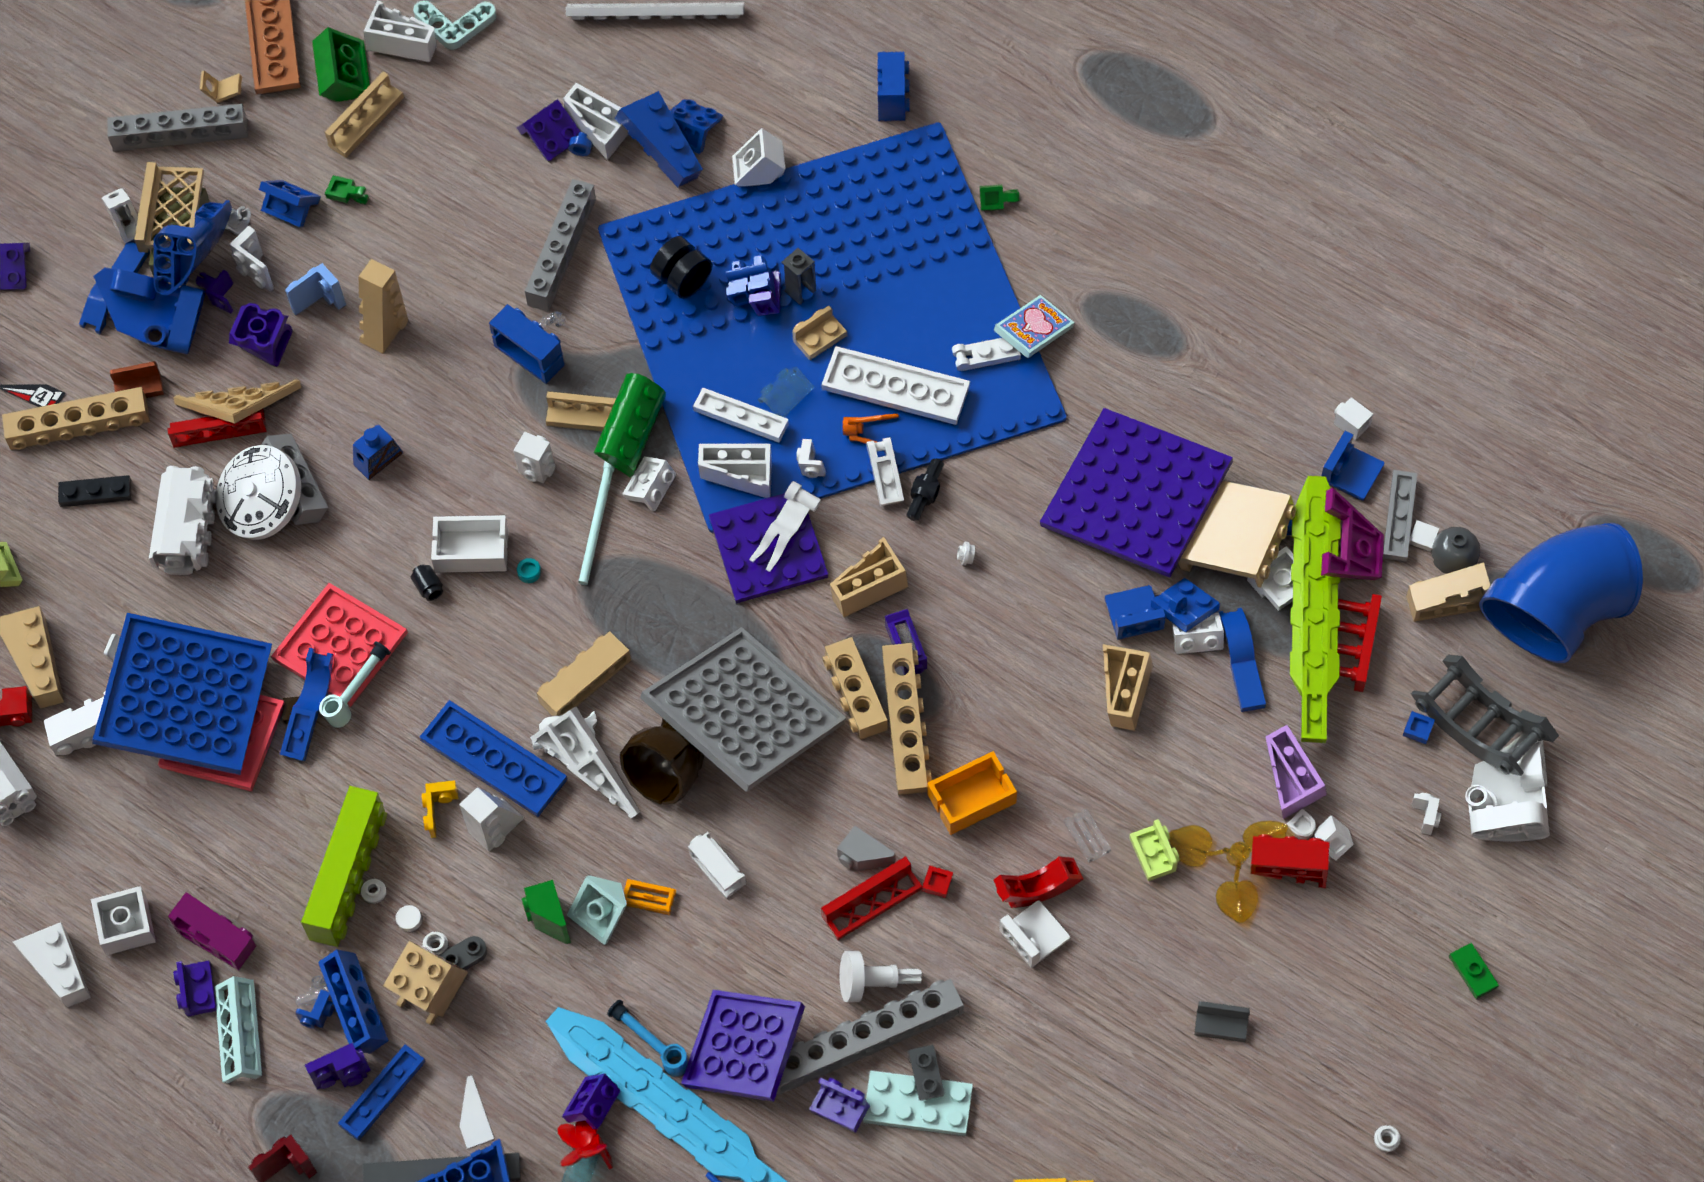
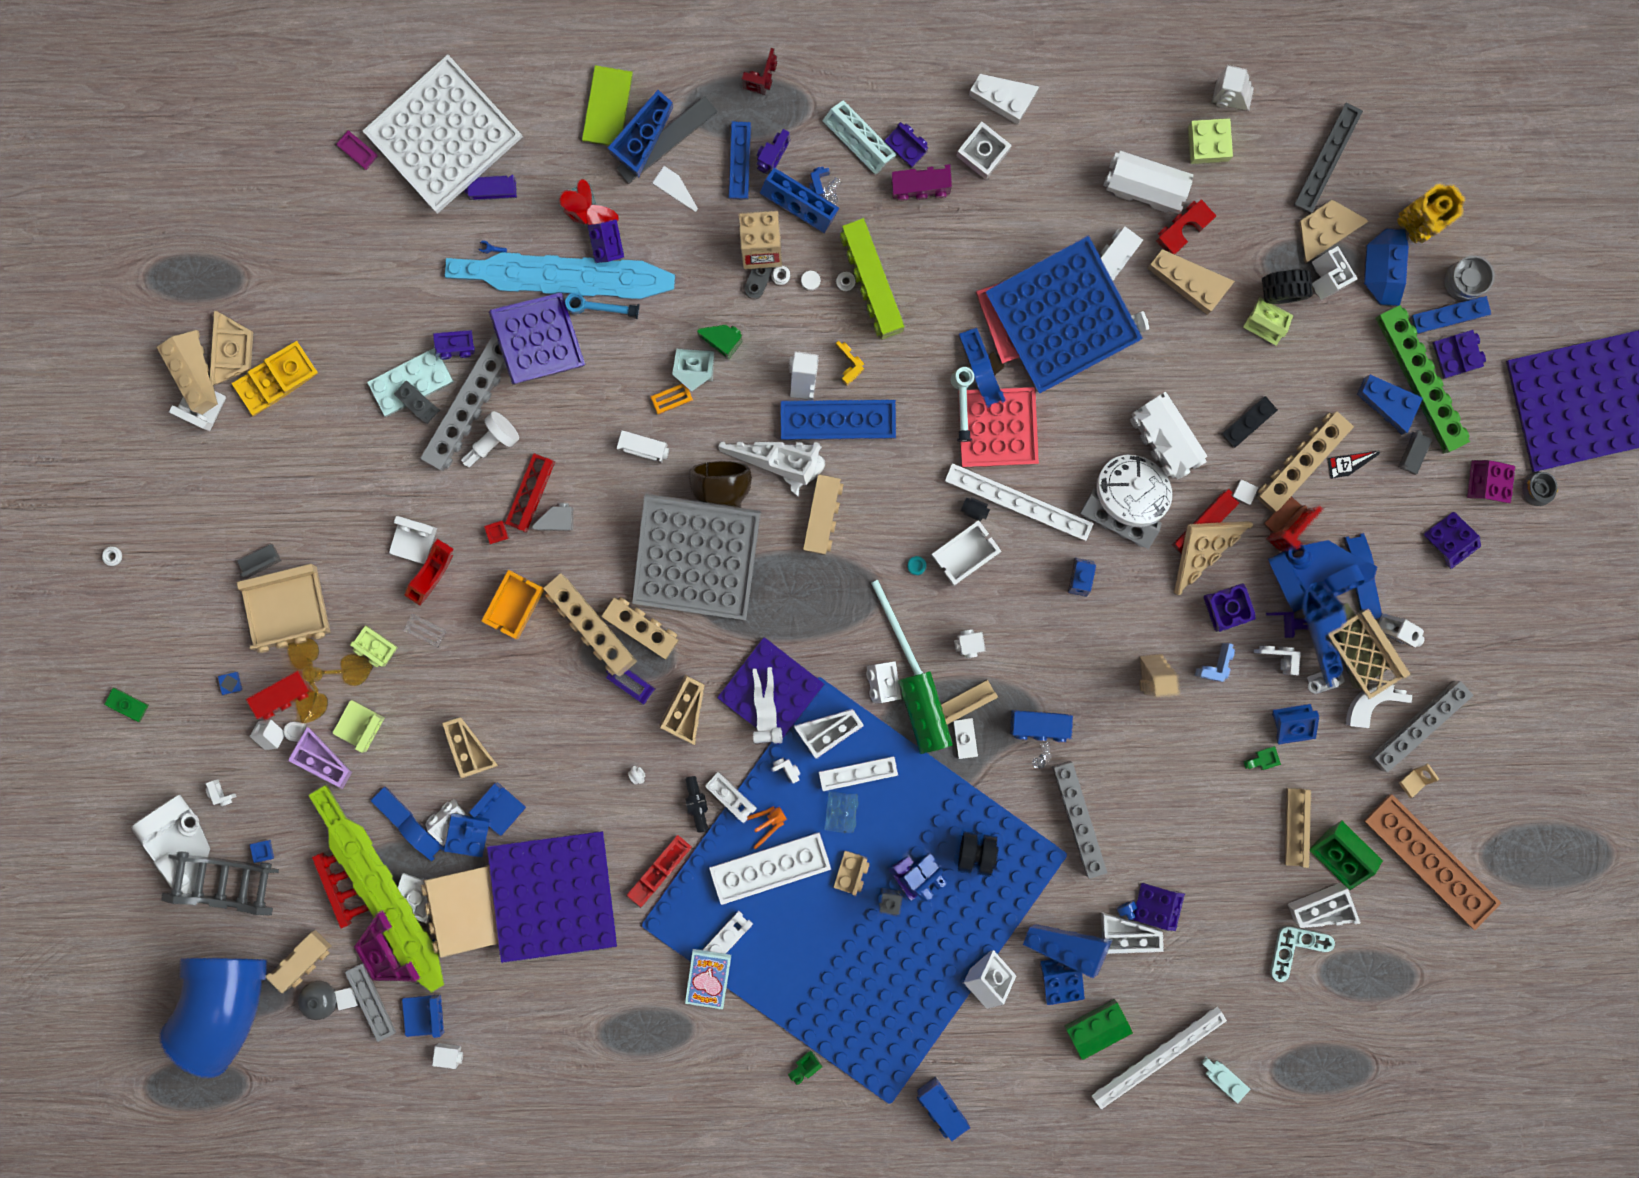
camera: 140 degrees right, 25 degrees up
none -> tile [218,672,242,695]
none -> tan panel [237,564,331,653]
none -> yellowish green bracket [333,700,385,753]
none -> red slope [626,835,692,908]
none -> white plate [944,463,1094,541]
none -> white plate [953,718,978,759]
none -> green slope [1064,999,1133,1060]
none -> white tile [1233,479,1258,505]
none -> red fence [1266,505,1324,552]
none -> white arch [1345,684,1412,728]

